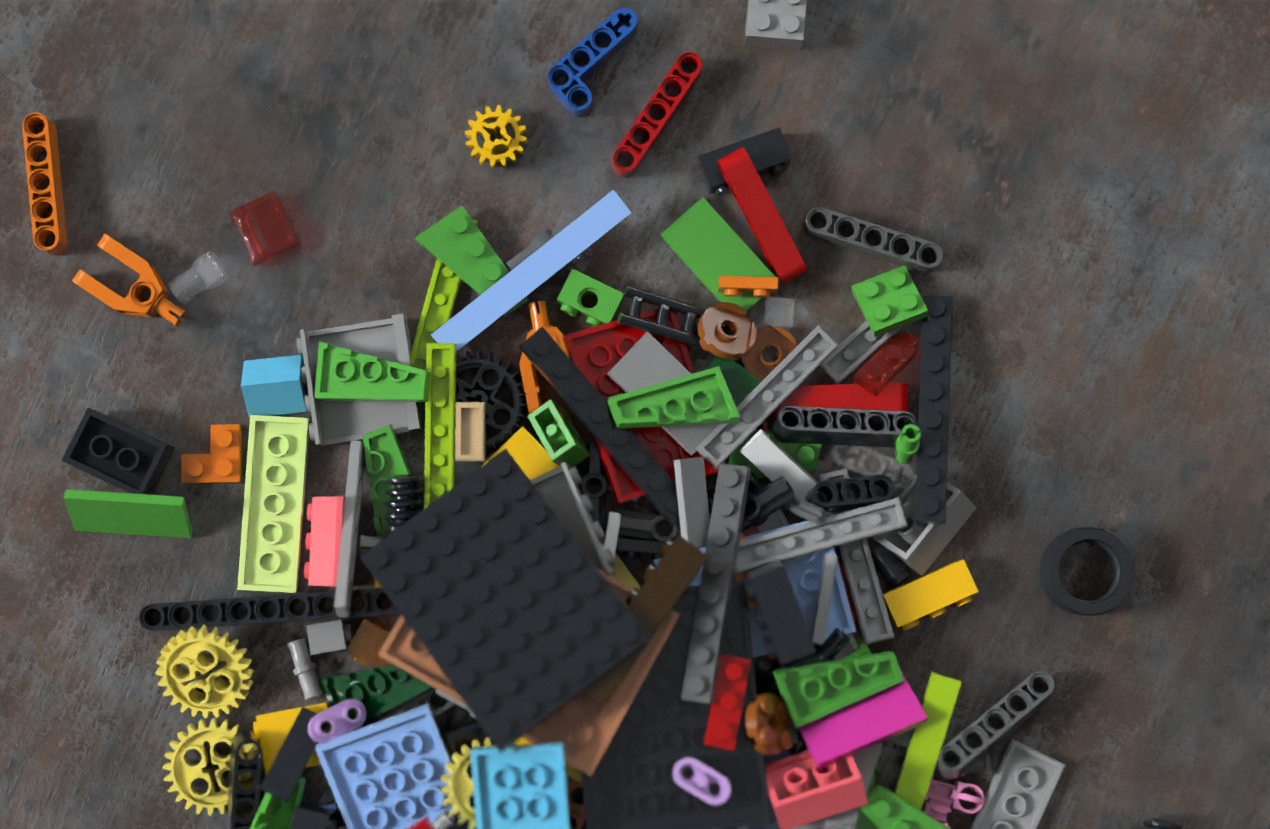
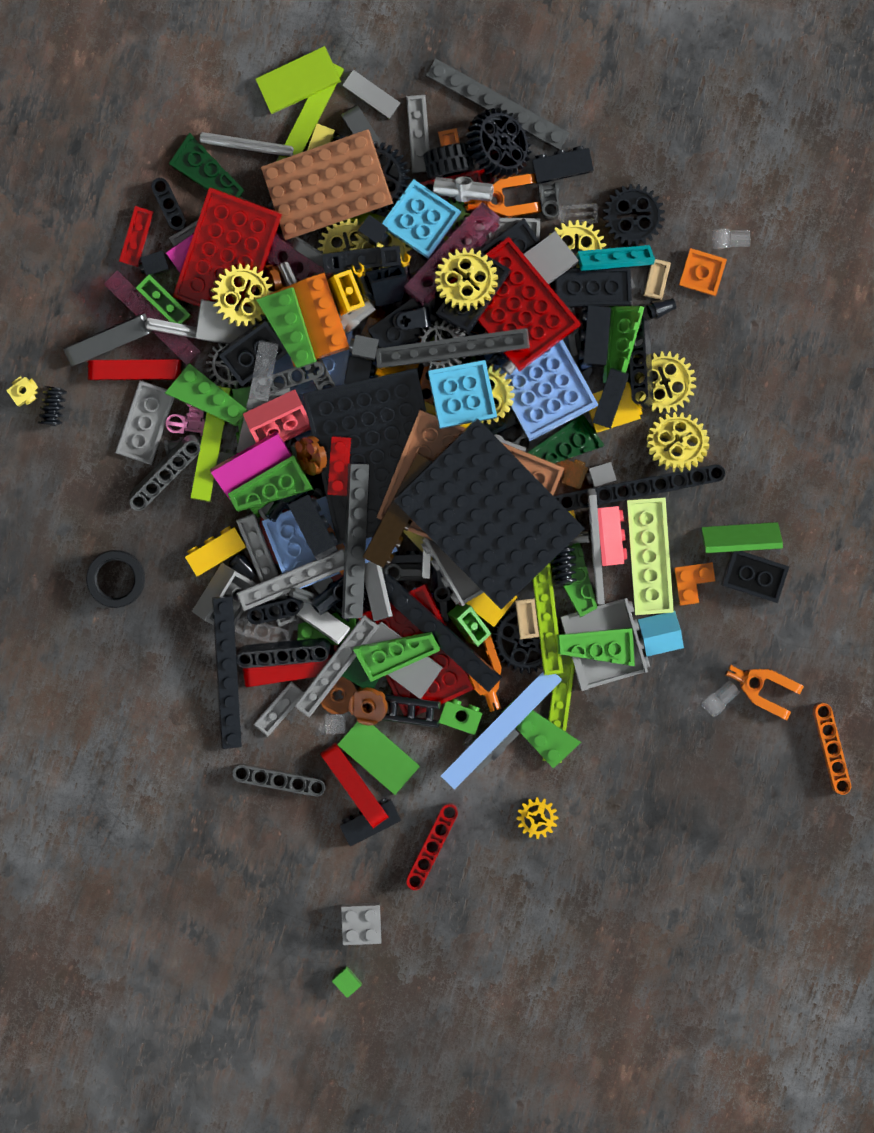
camera: 170 degrees right, 5 degrees up
clear red plate [229,191,300,266] -> none
light grey pin [287,638,323,700] -> none
lavender plate [308,699,366,743] -> none
blue beam [547,8,637,117] -> none
lavender plate [673,758,731,805] -> none
orange plate [718,276,778,298] -> none
light grey tile [811,553,838,644] -> none
bright green plate [851,265,928,337] -> none
clear red hinge [854,331,919,396] -> none
bright green pin [895,424,921,464] -> none

